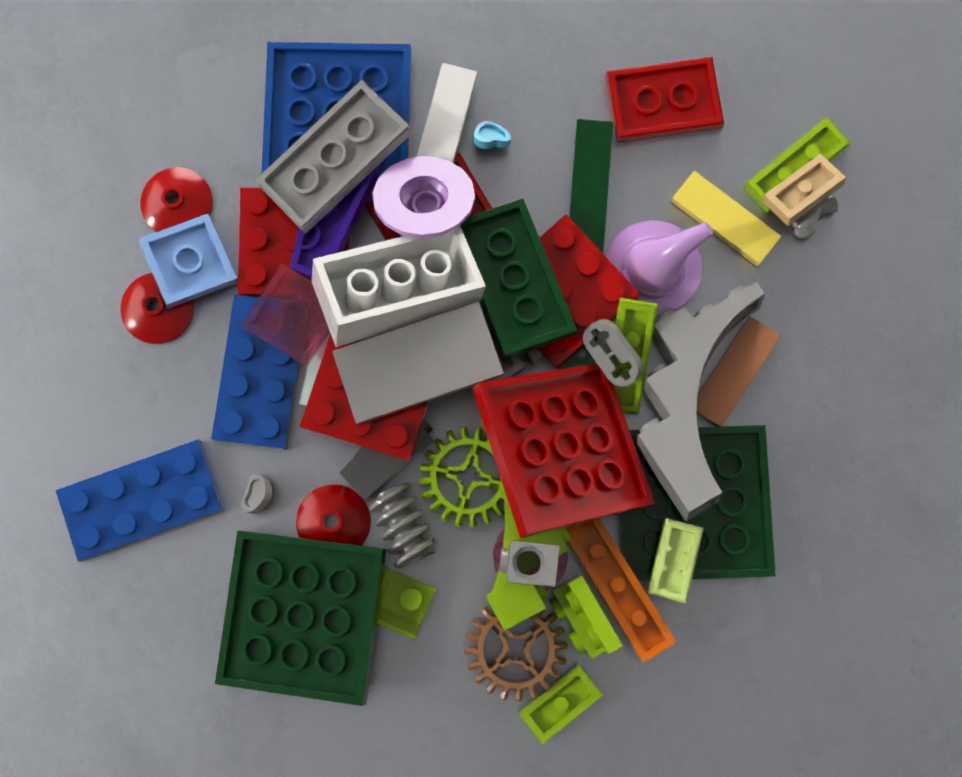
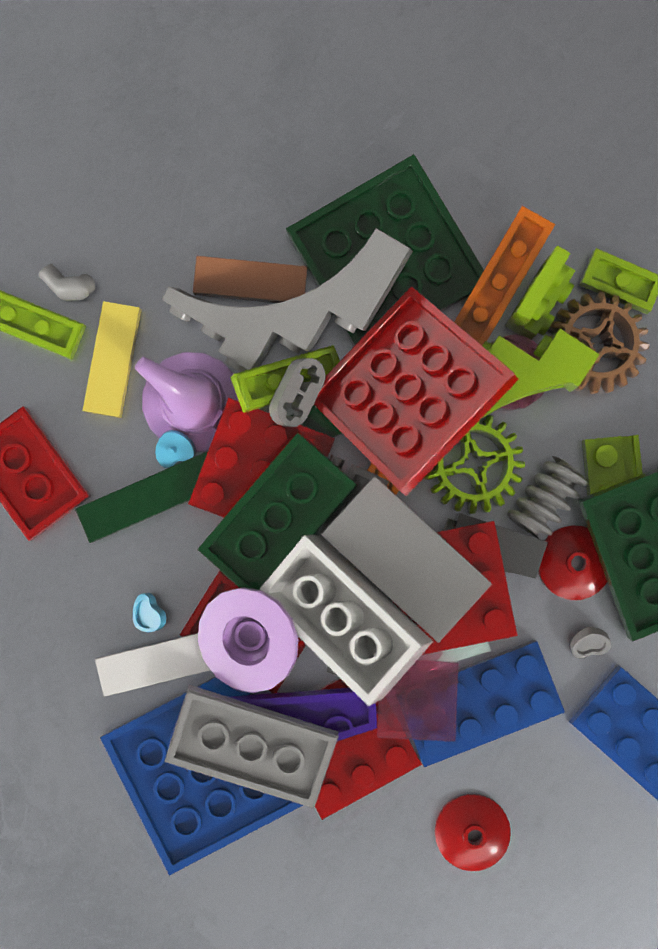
camera: 120 degrees left, 5 degrees up
light blue plate [138,214,237,309] -> none
red dish [140,167,213,232] -> none
light grey brick [499,540,560,587] -> none
yellowish green plate [647,518,704,603] -> none
tan plate [763,153,846,226] -> none
none -> medium azure piece [155,430,196,468]

